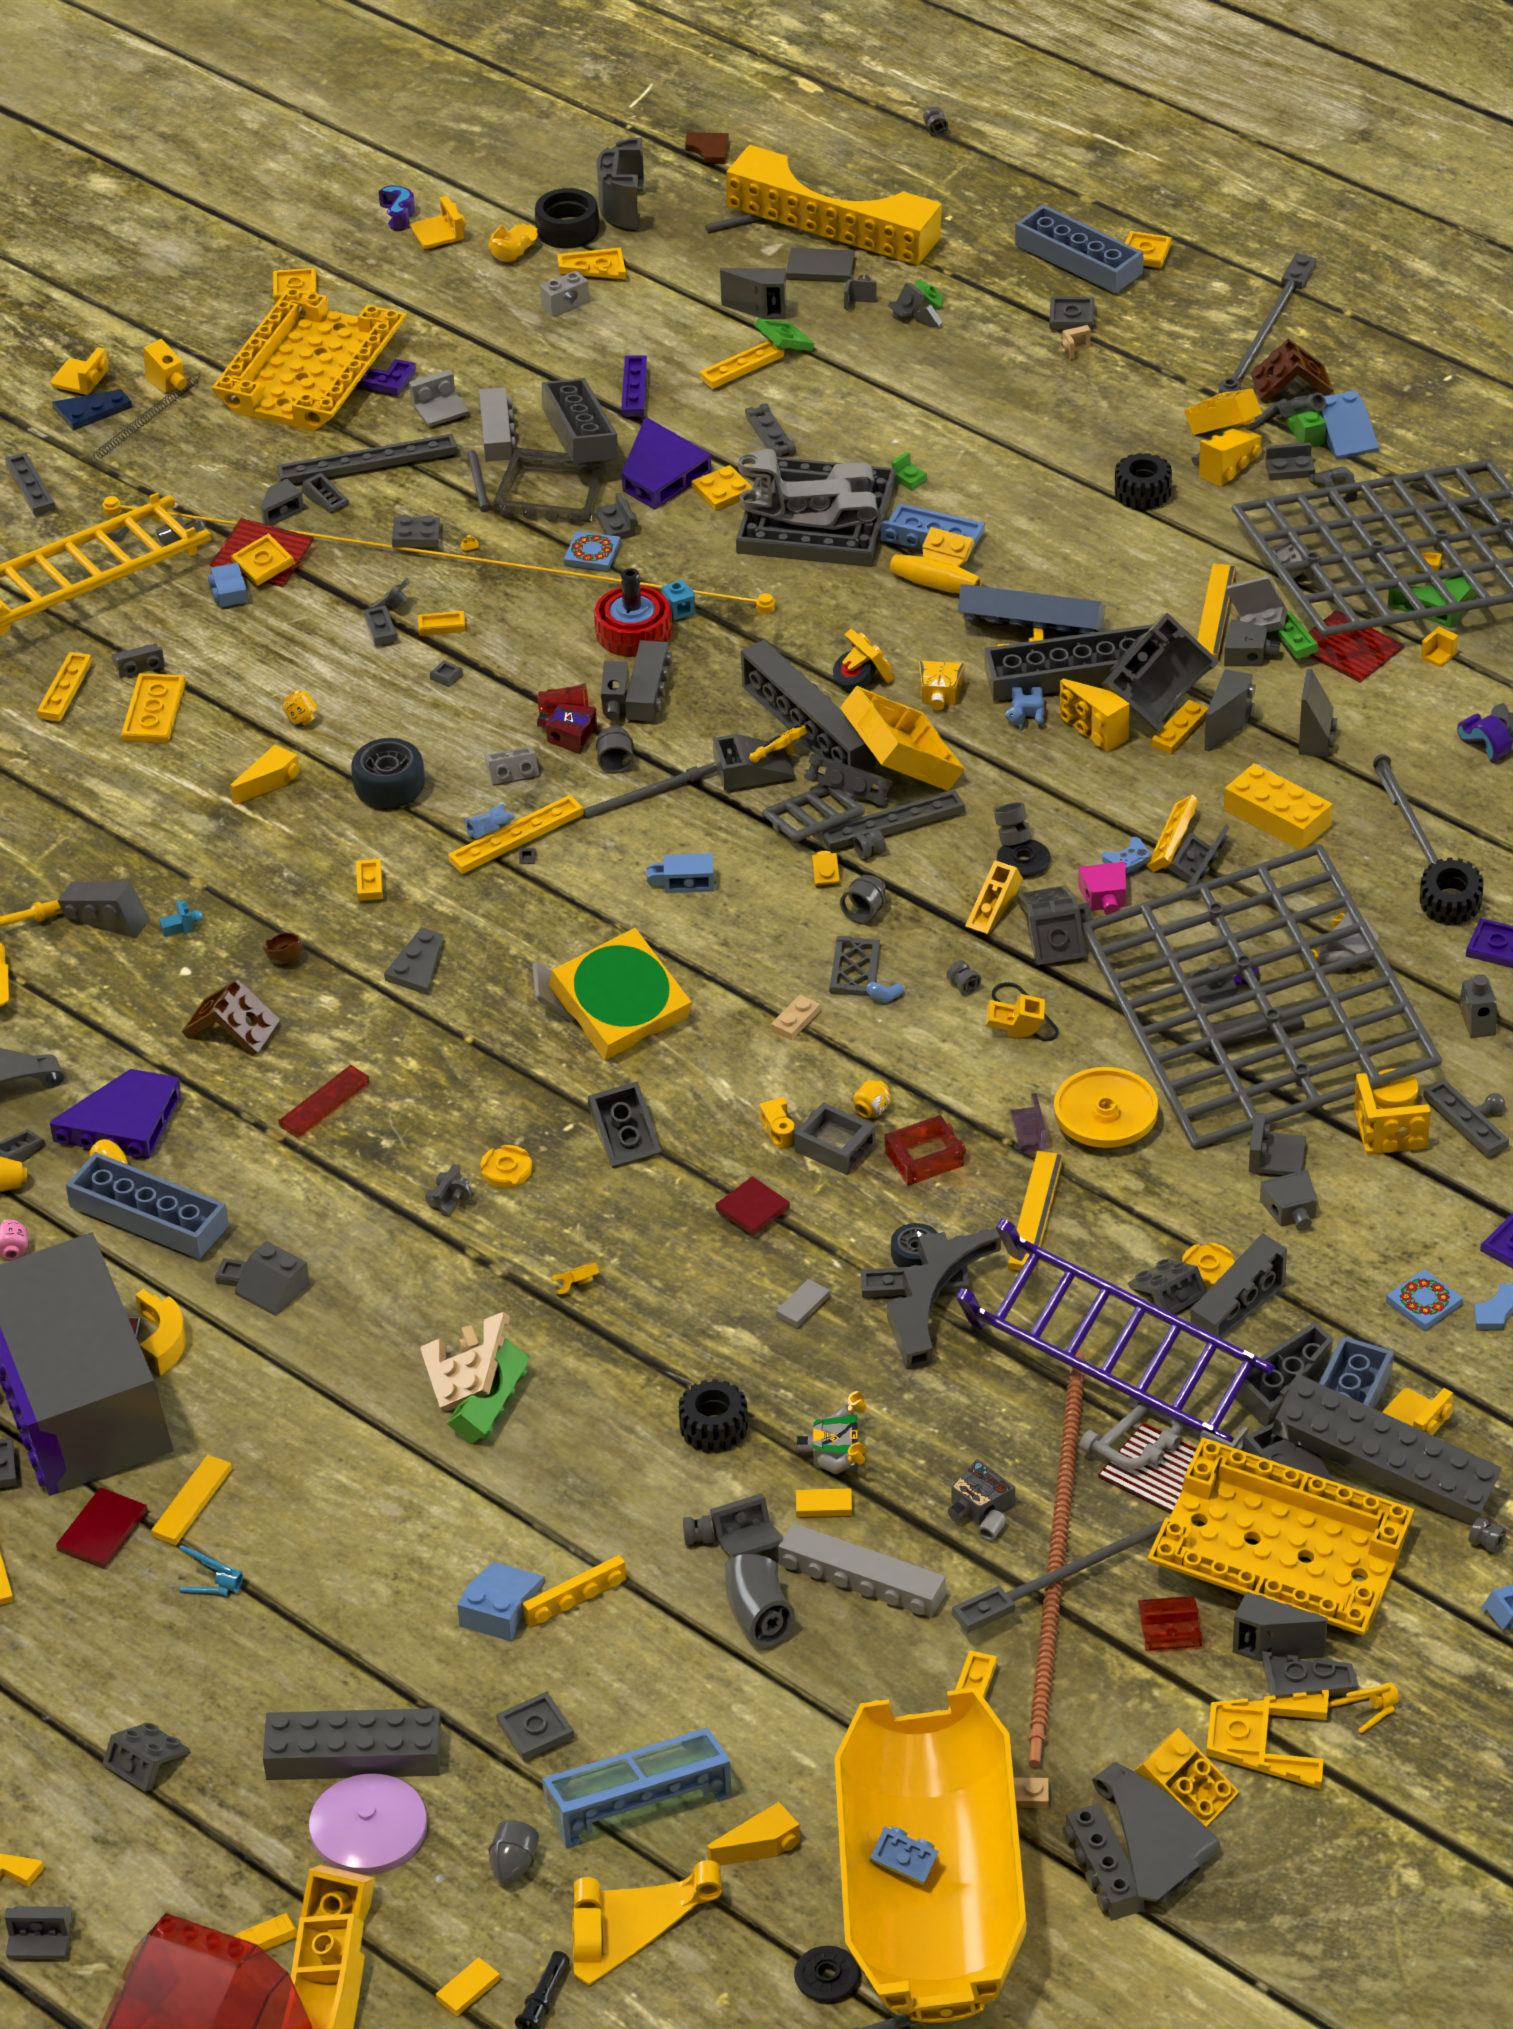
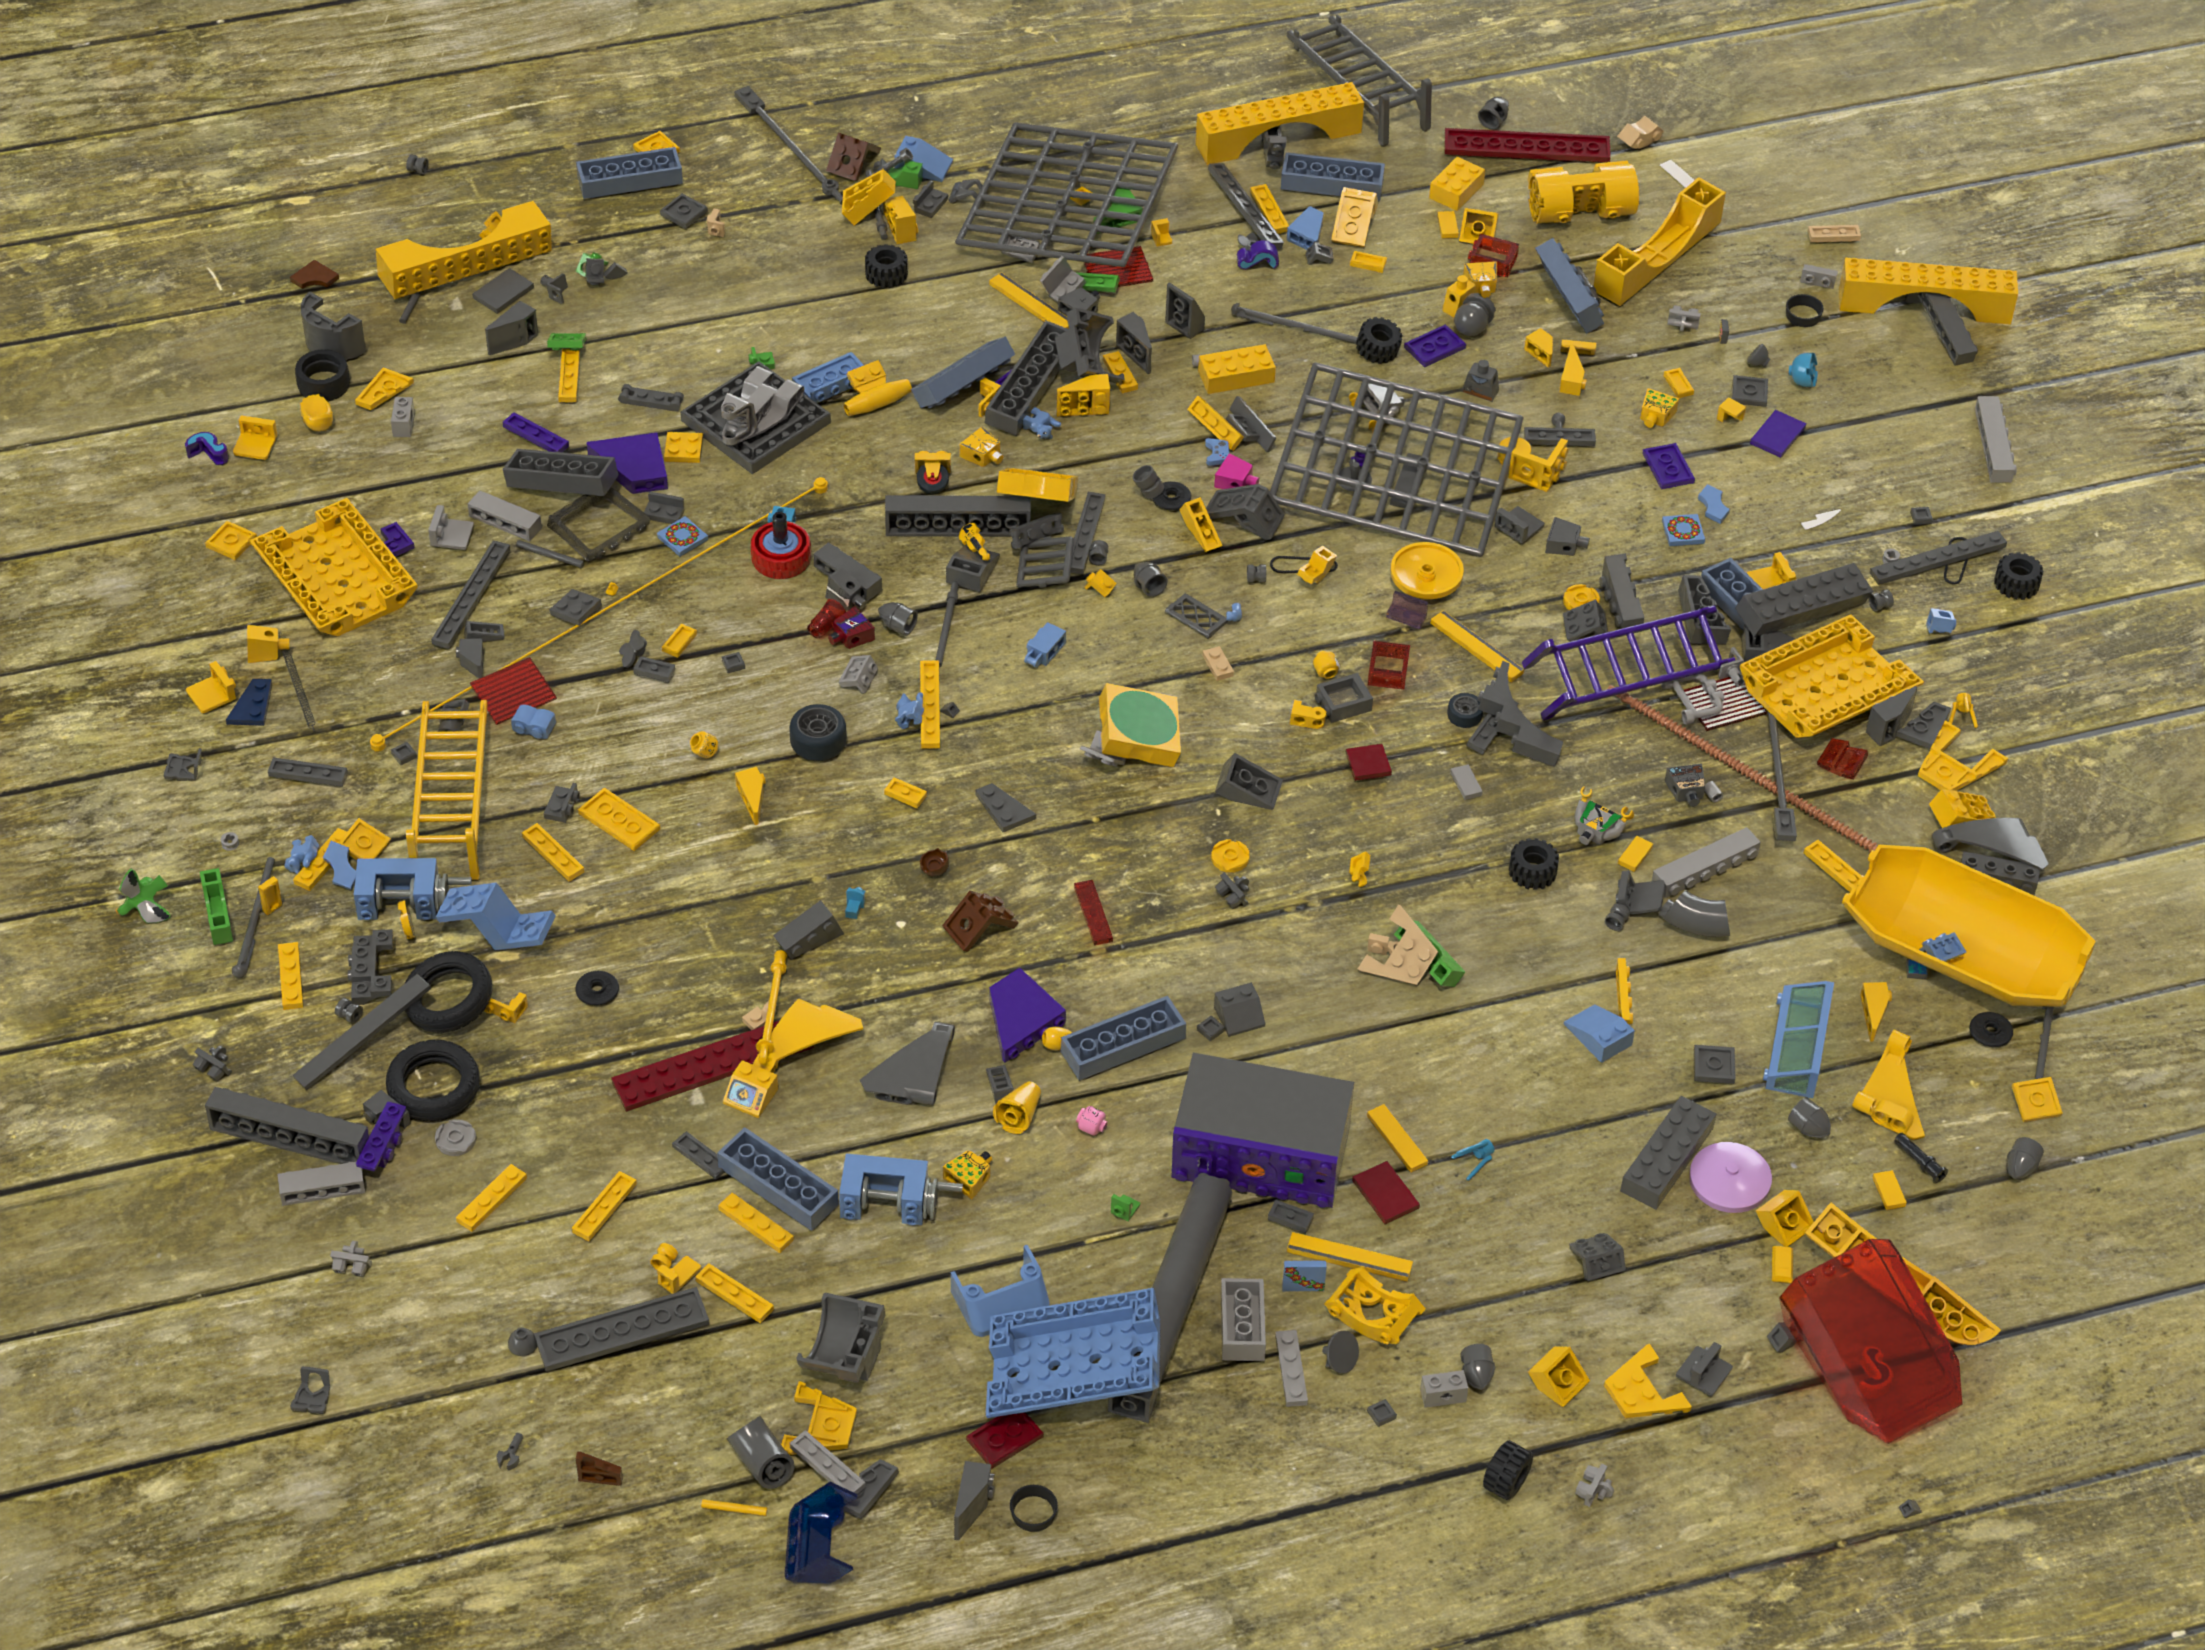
camera: 60 degrees left, 5 degrees up
yellow plate [231,533,295,586] -> none

